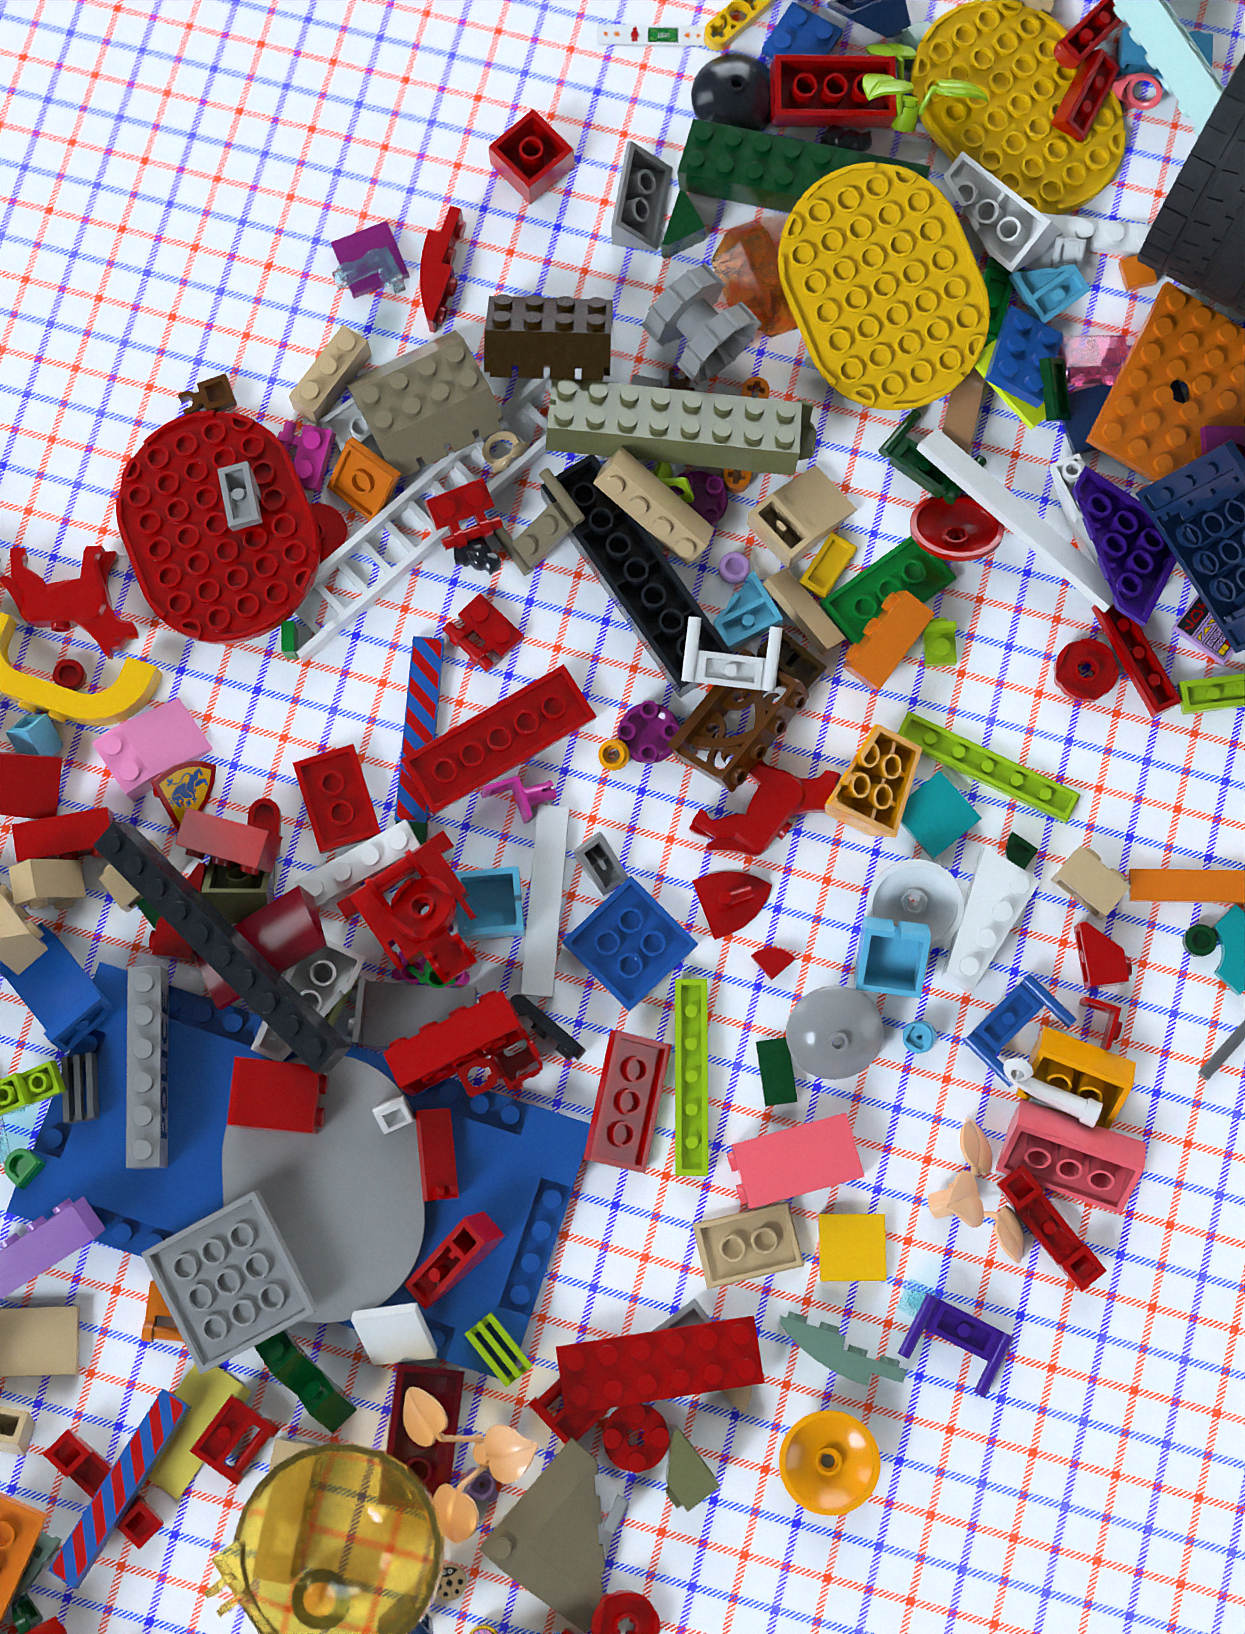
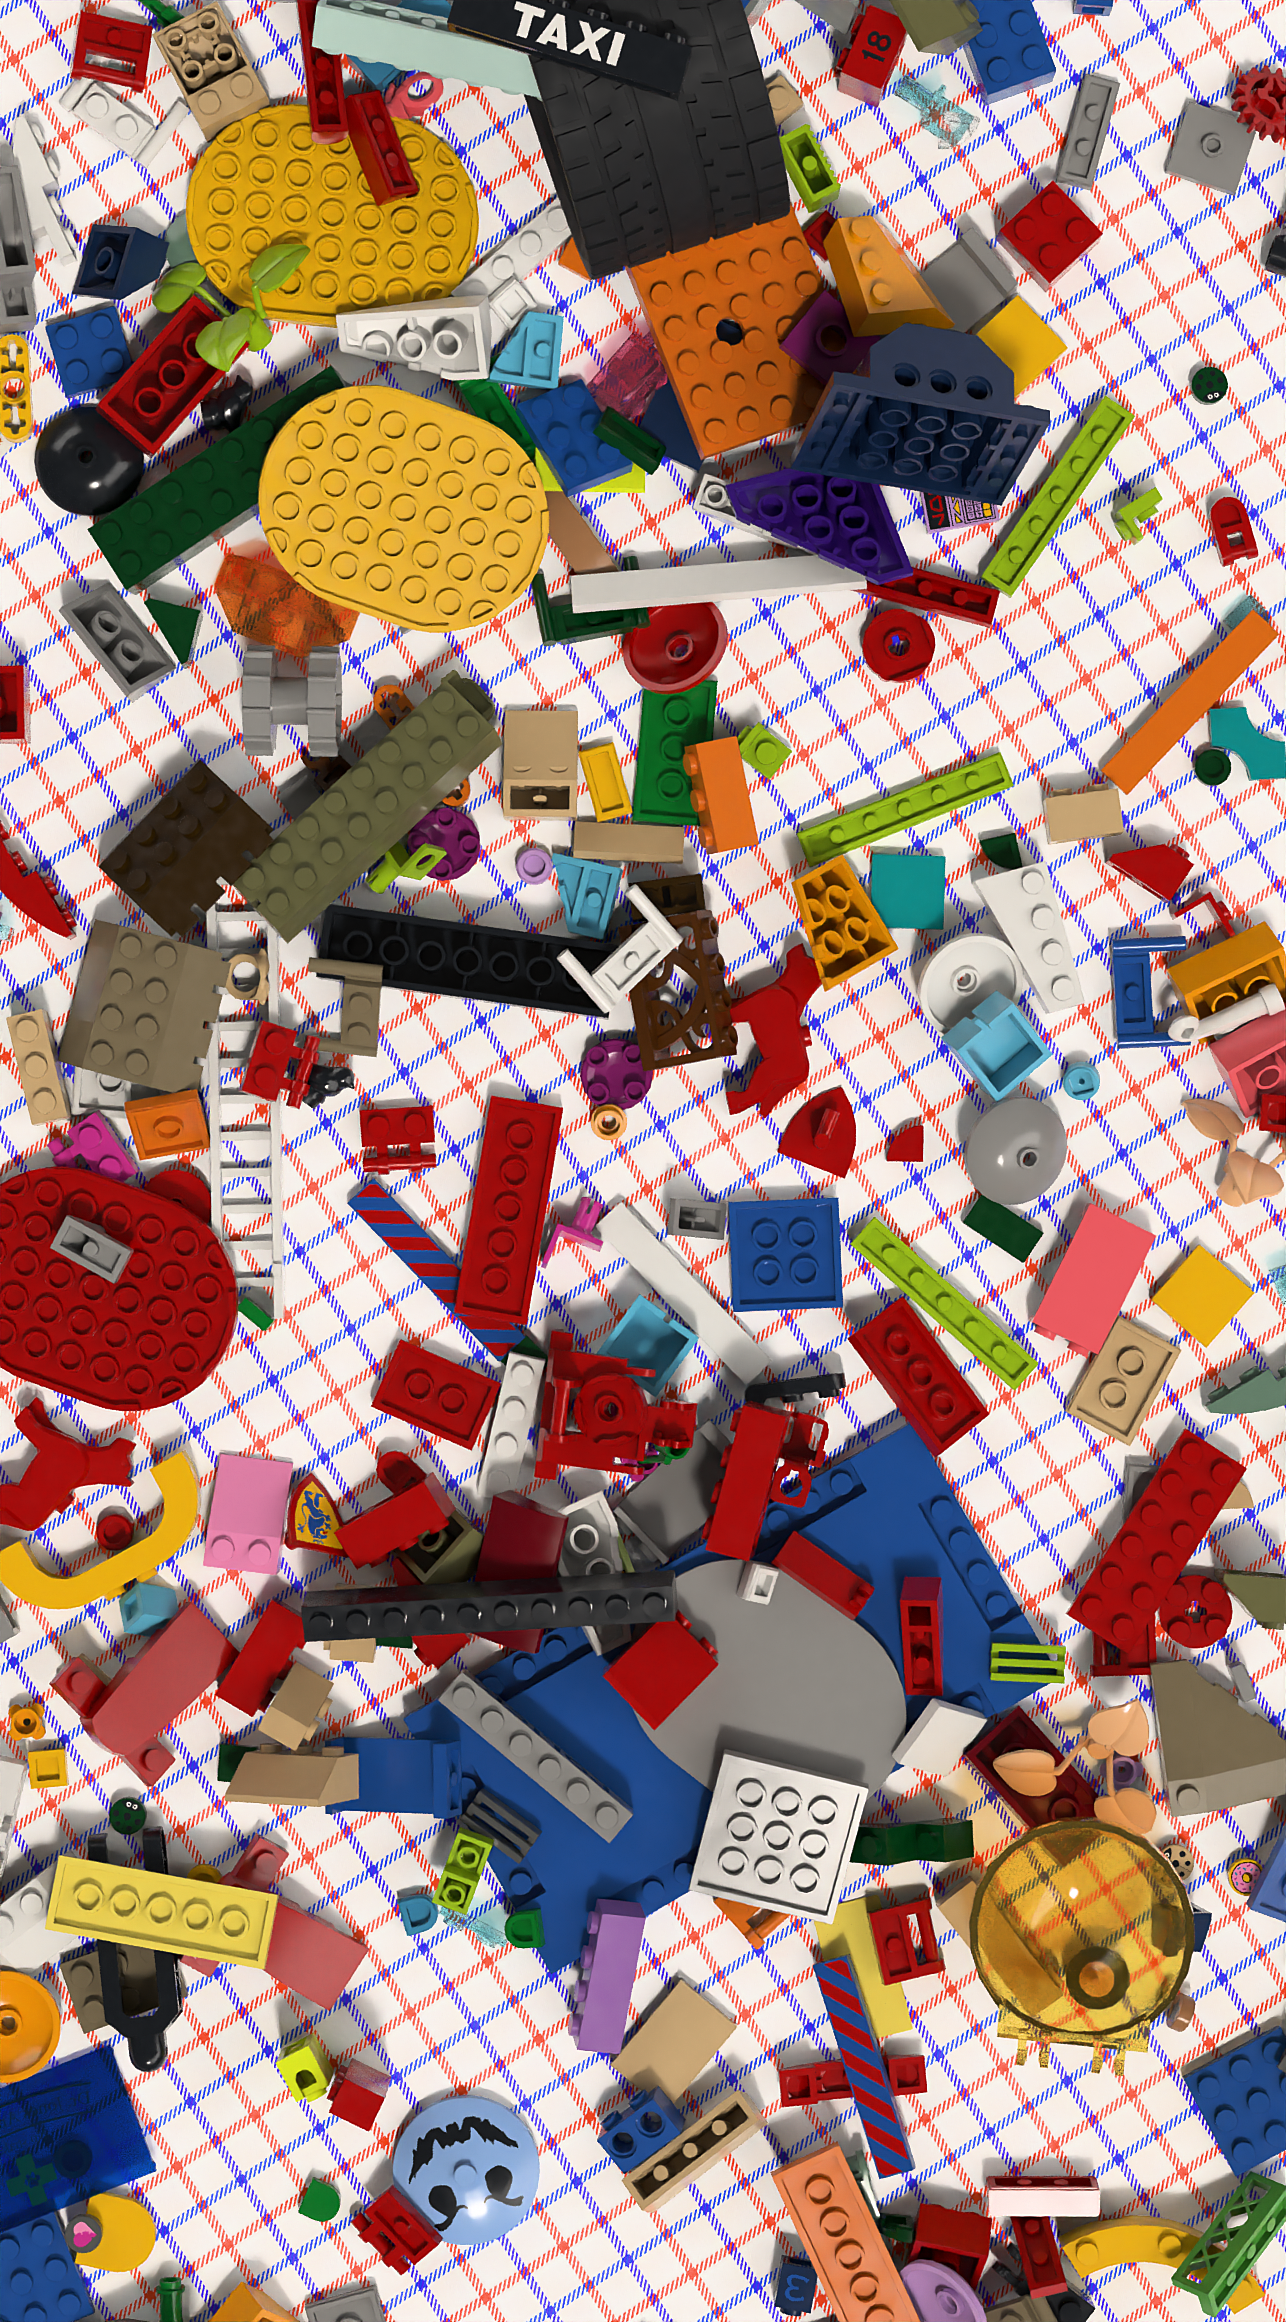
camera: 50 degrees left, 10 degrees up
tan brick [593,446,715,565] -> none

